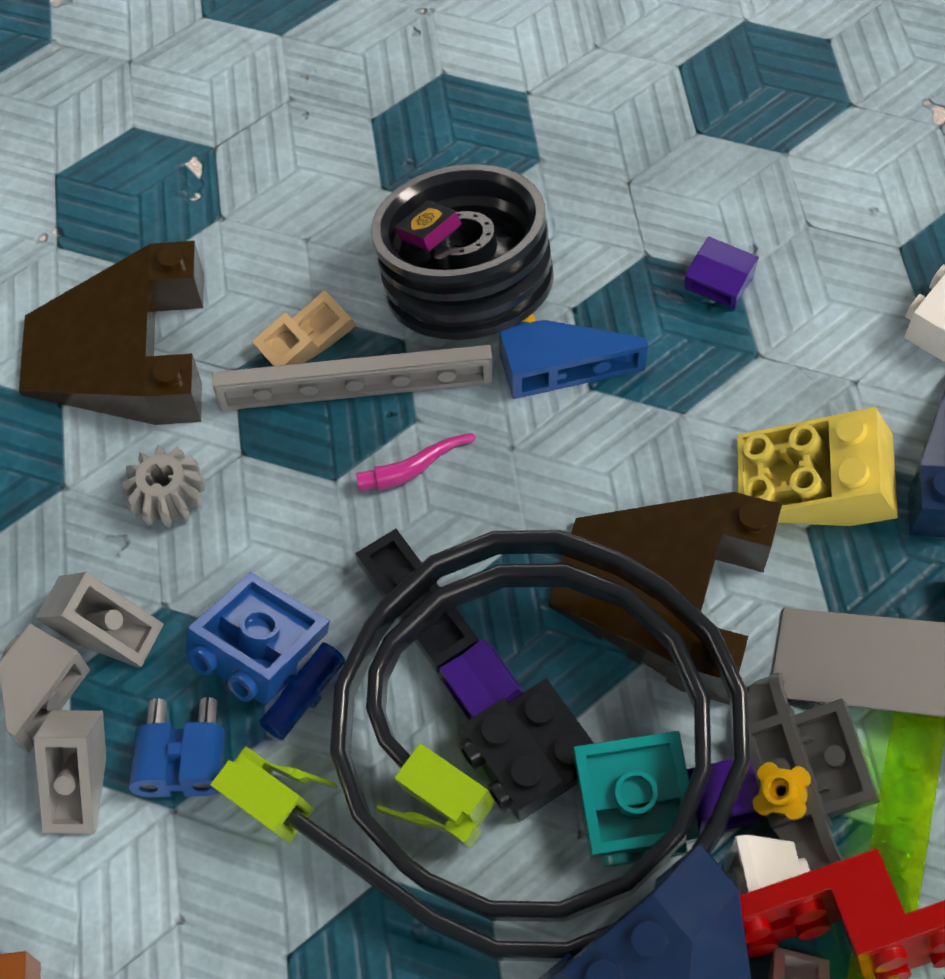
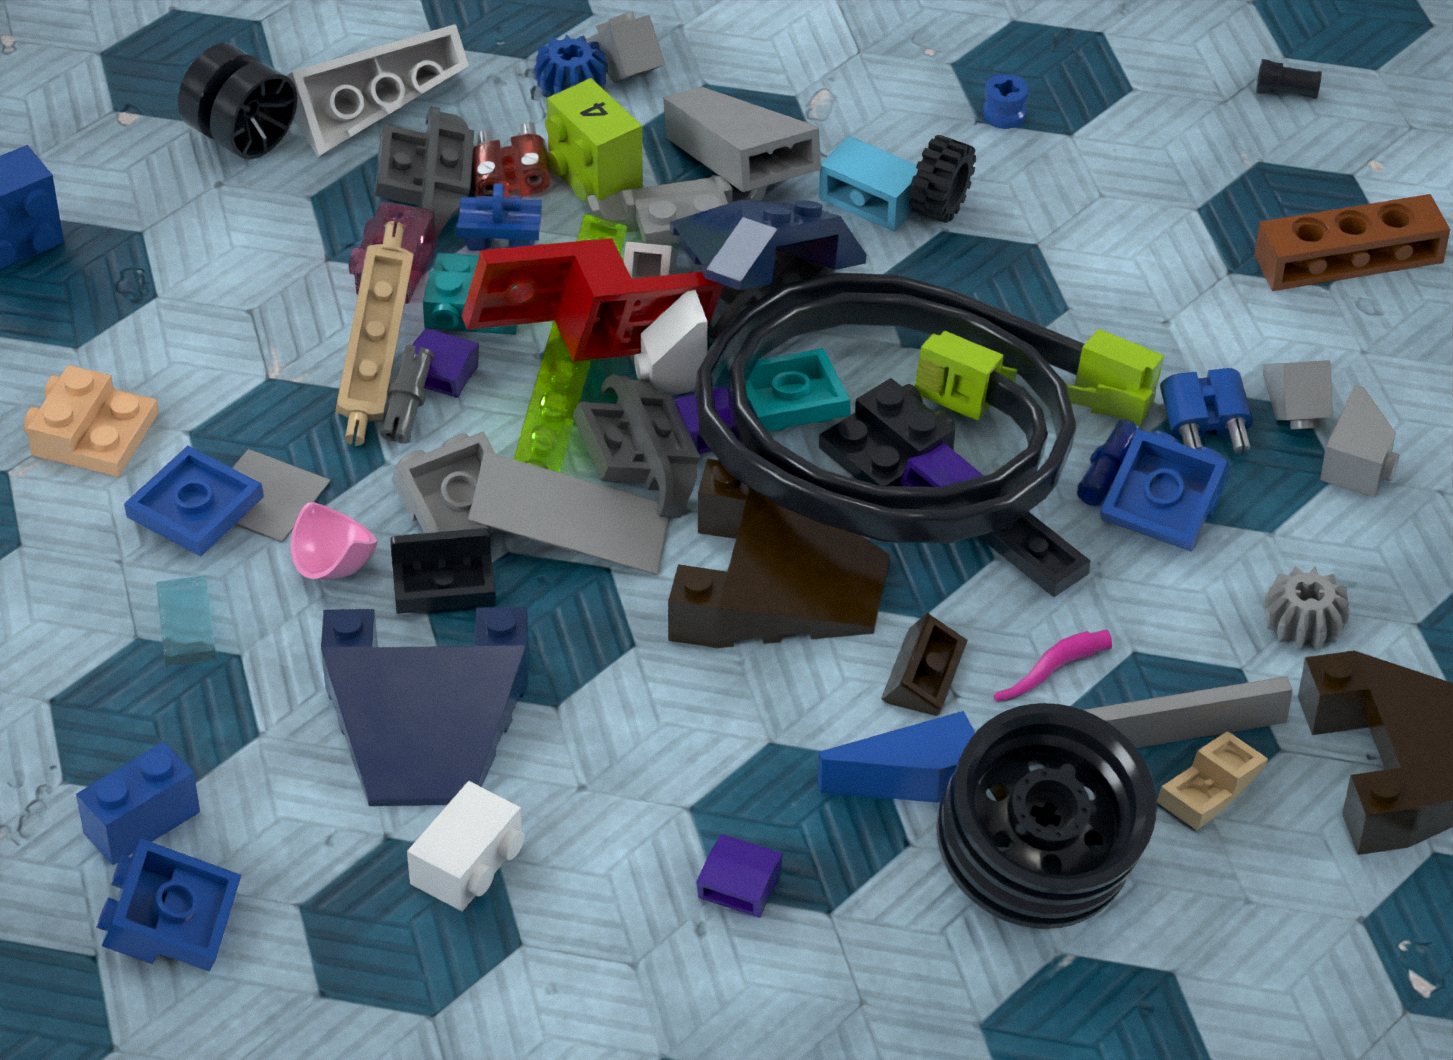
camera: 170 degrees right, 15 degrees down
light grey slope [35,572,164,667] -> none
tile [395,200,461,251] -> none
light yellow slope [737,407,898,526] -> none
yellow plate [753,762,811,821] -> none
none -> dark brown slope [881,613,968,716]

